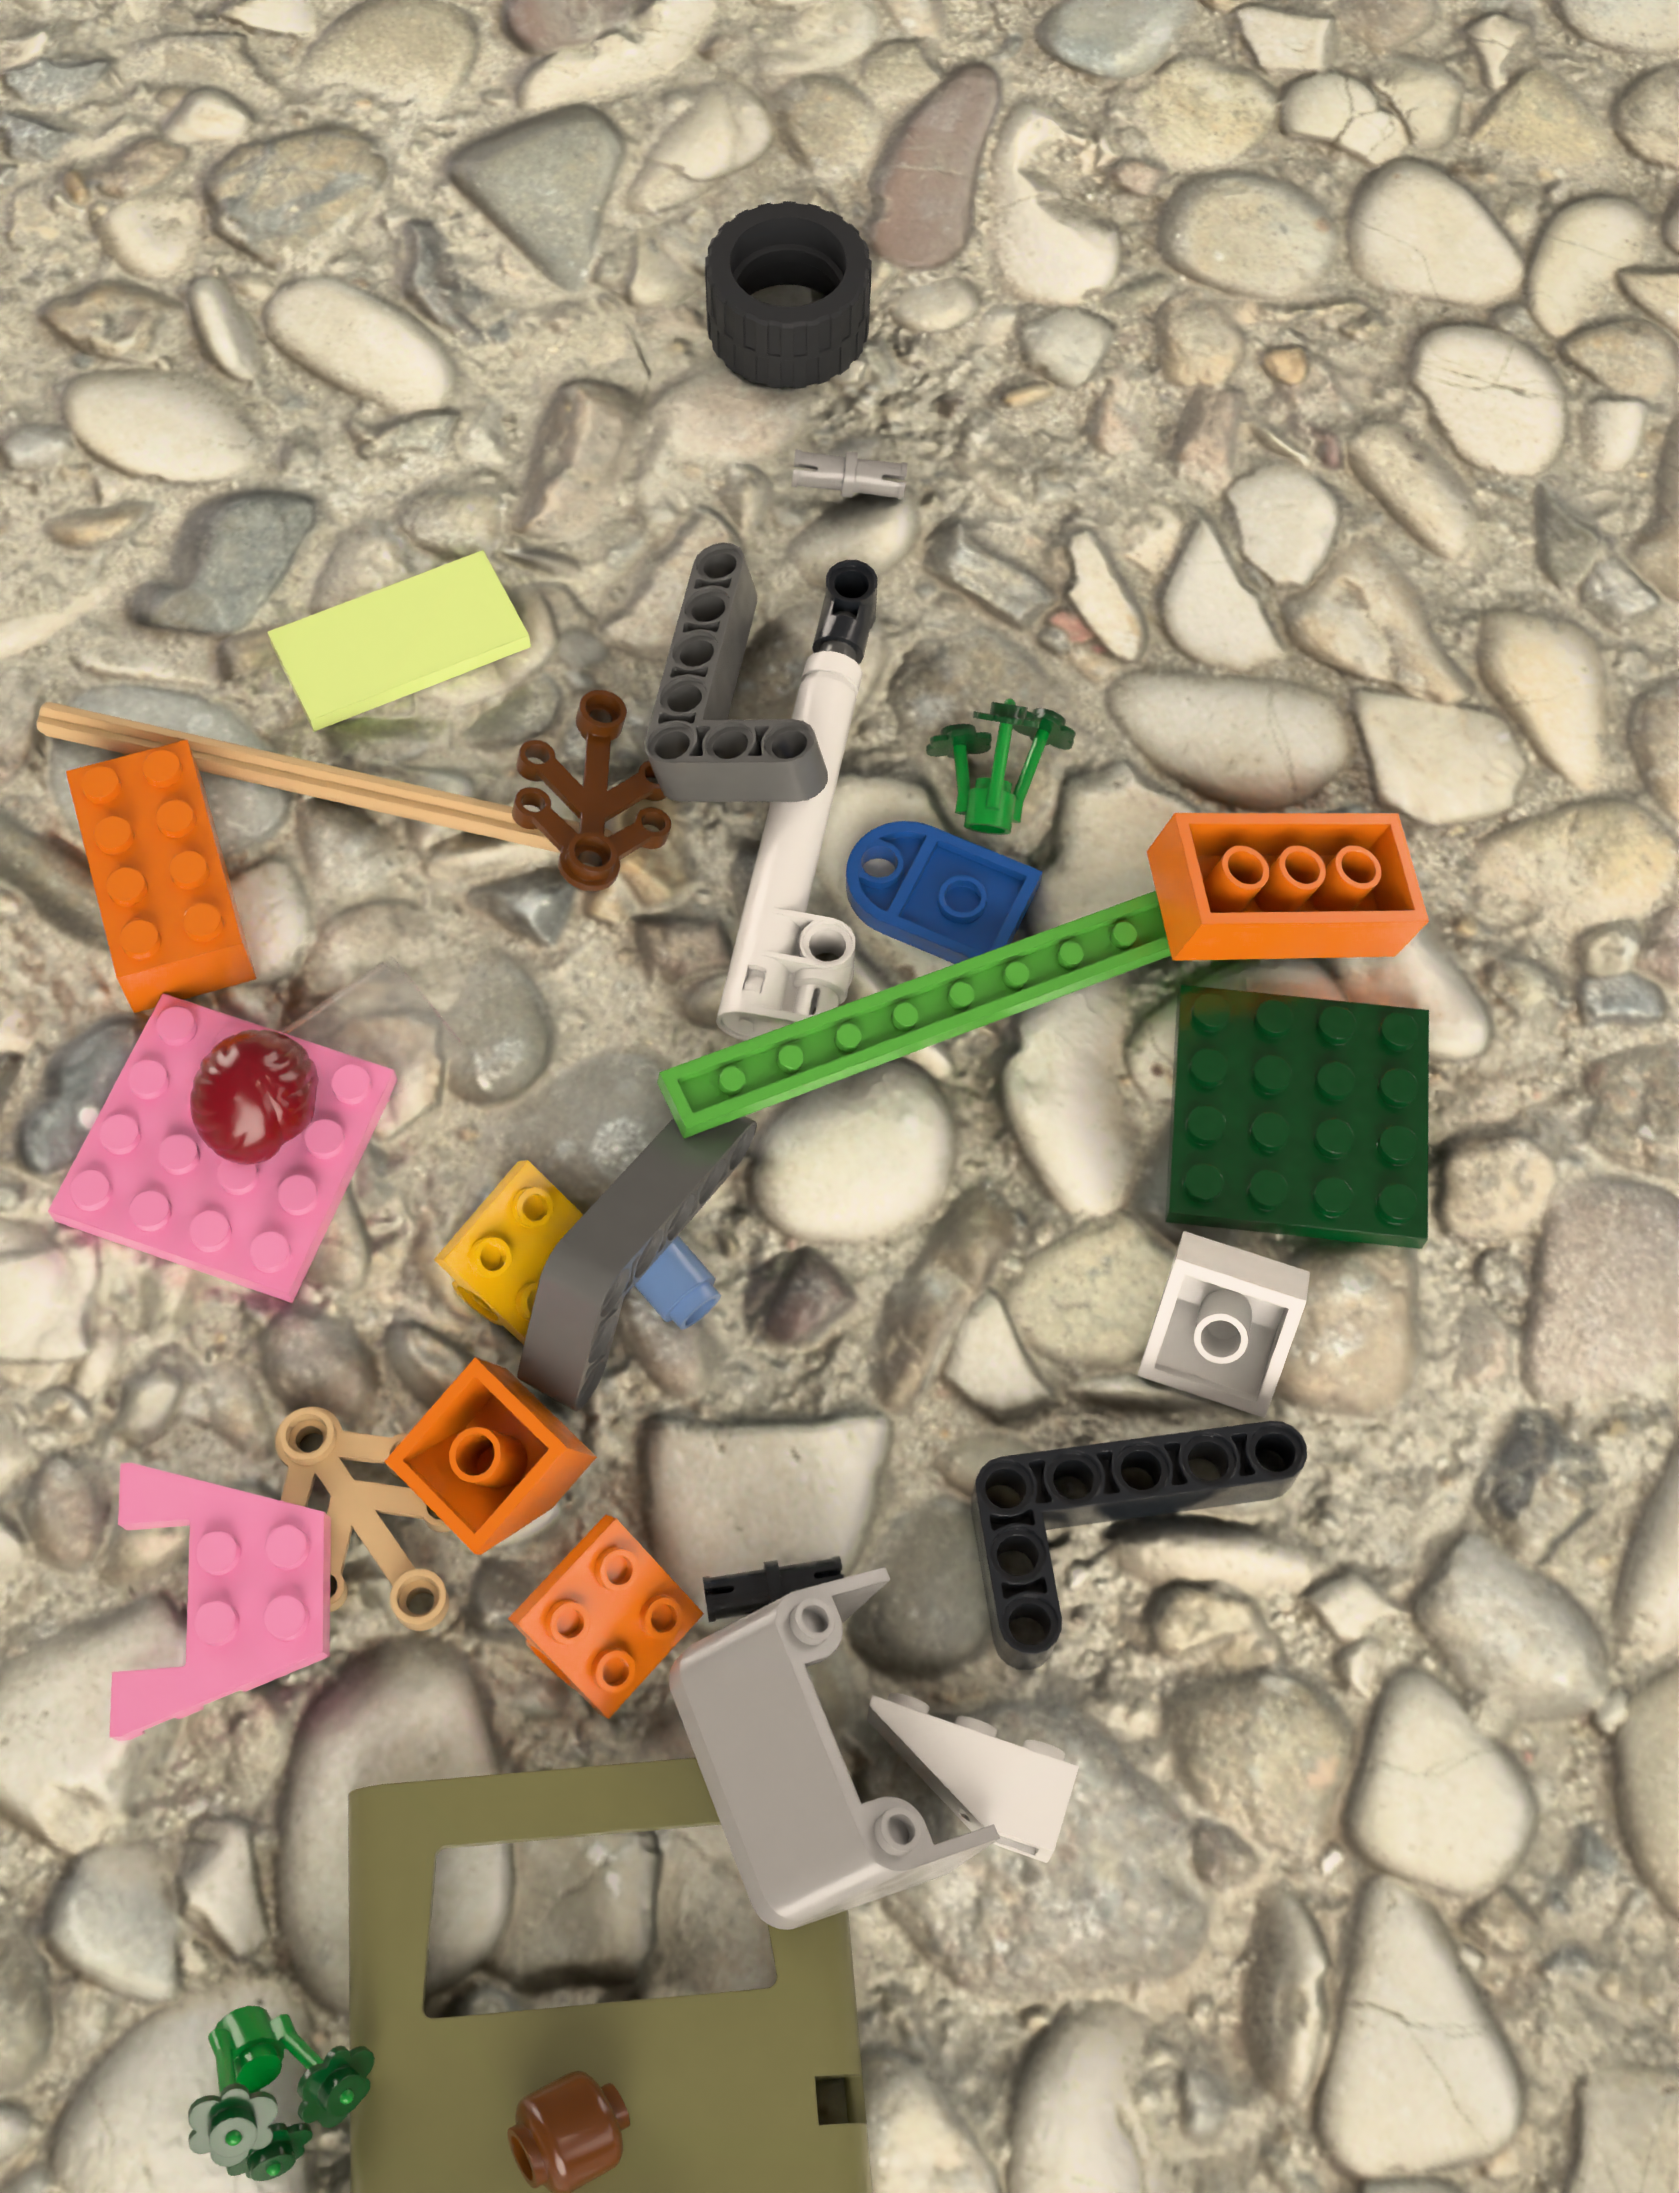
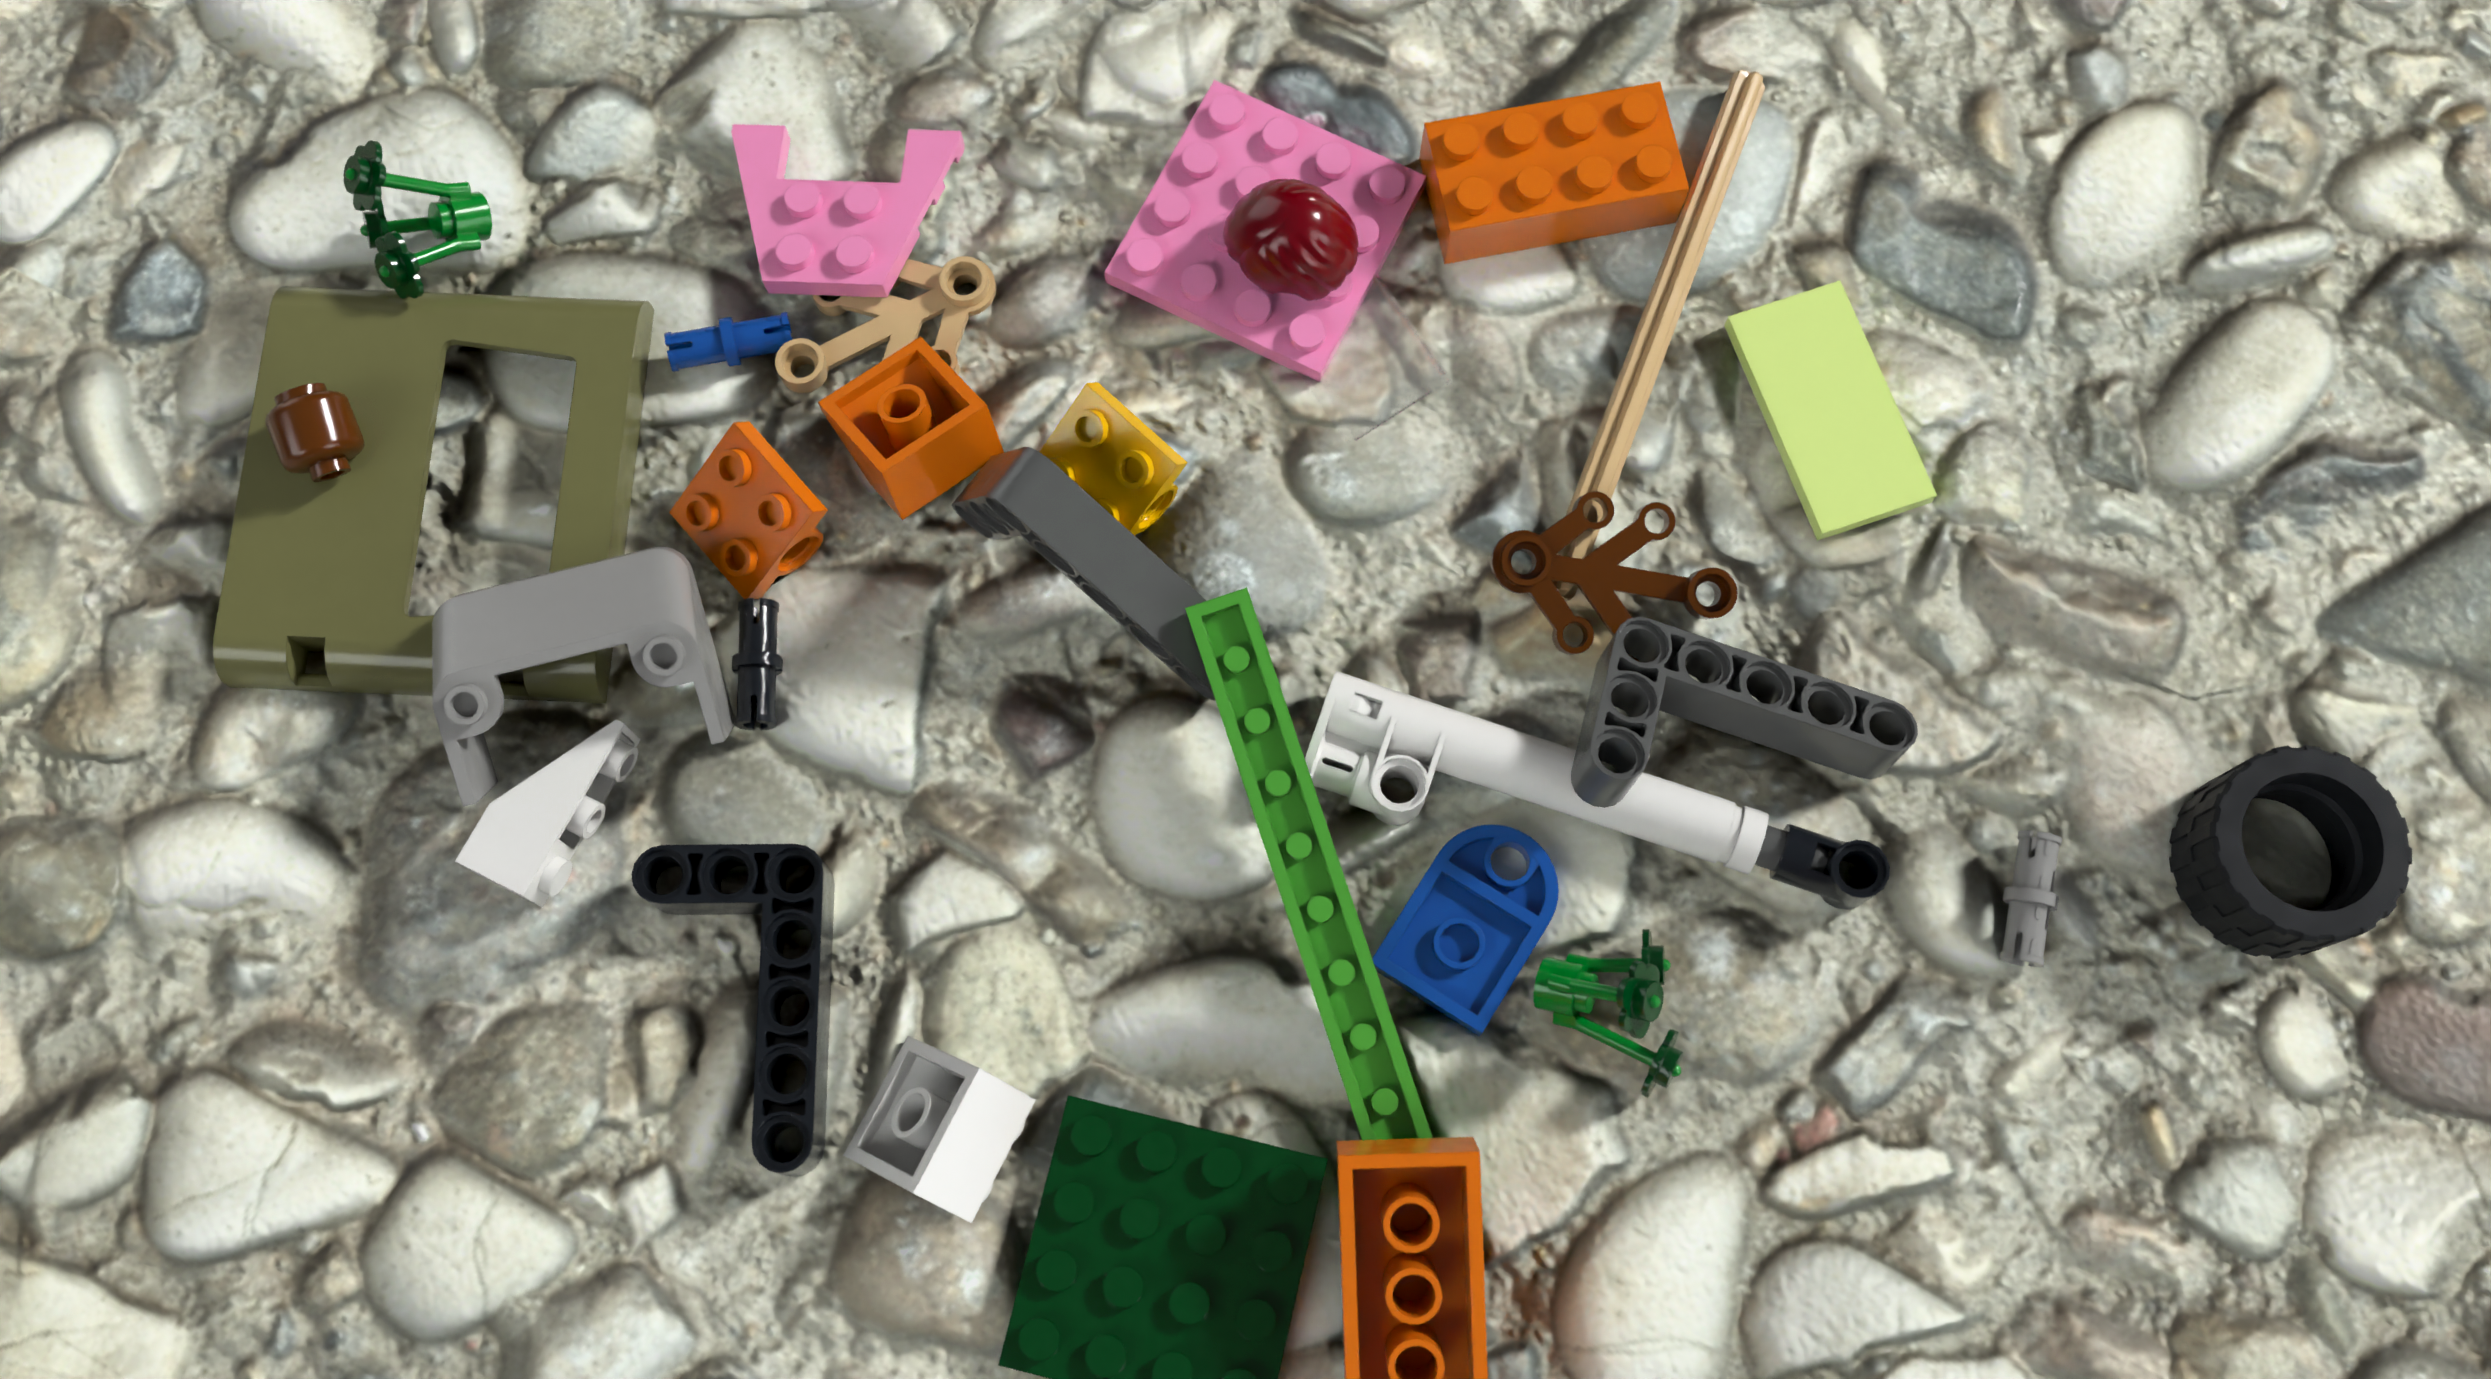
camera: 100 degrees right, 10 degrees up
medium blue brick [634,1236,721,1330] -> none
none -> blue pin [664,312,793,372]

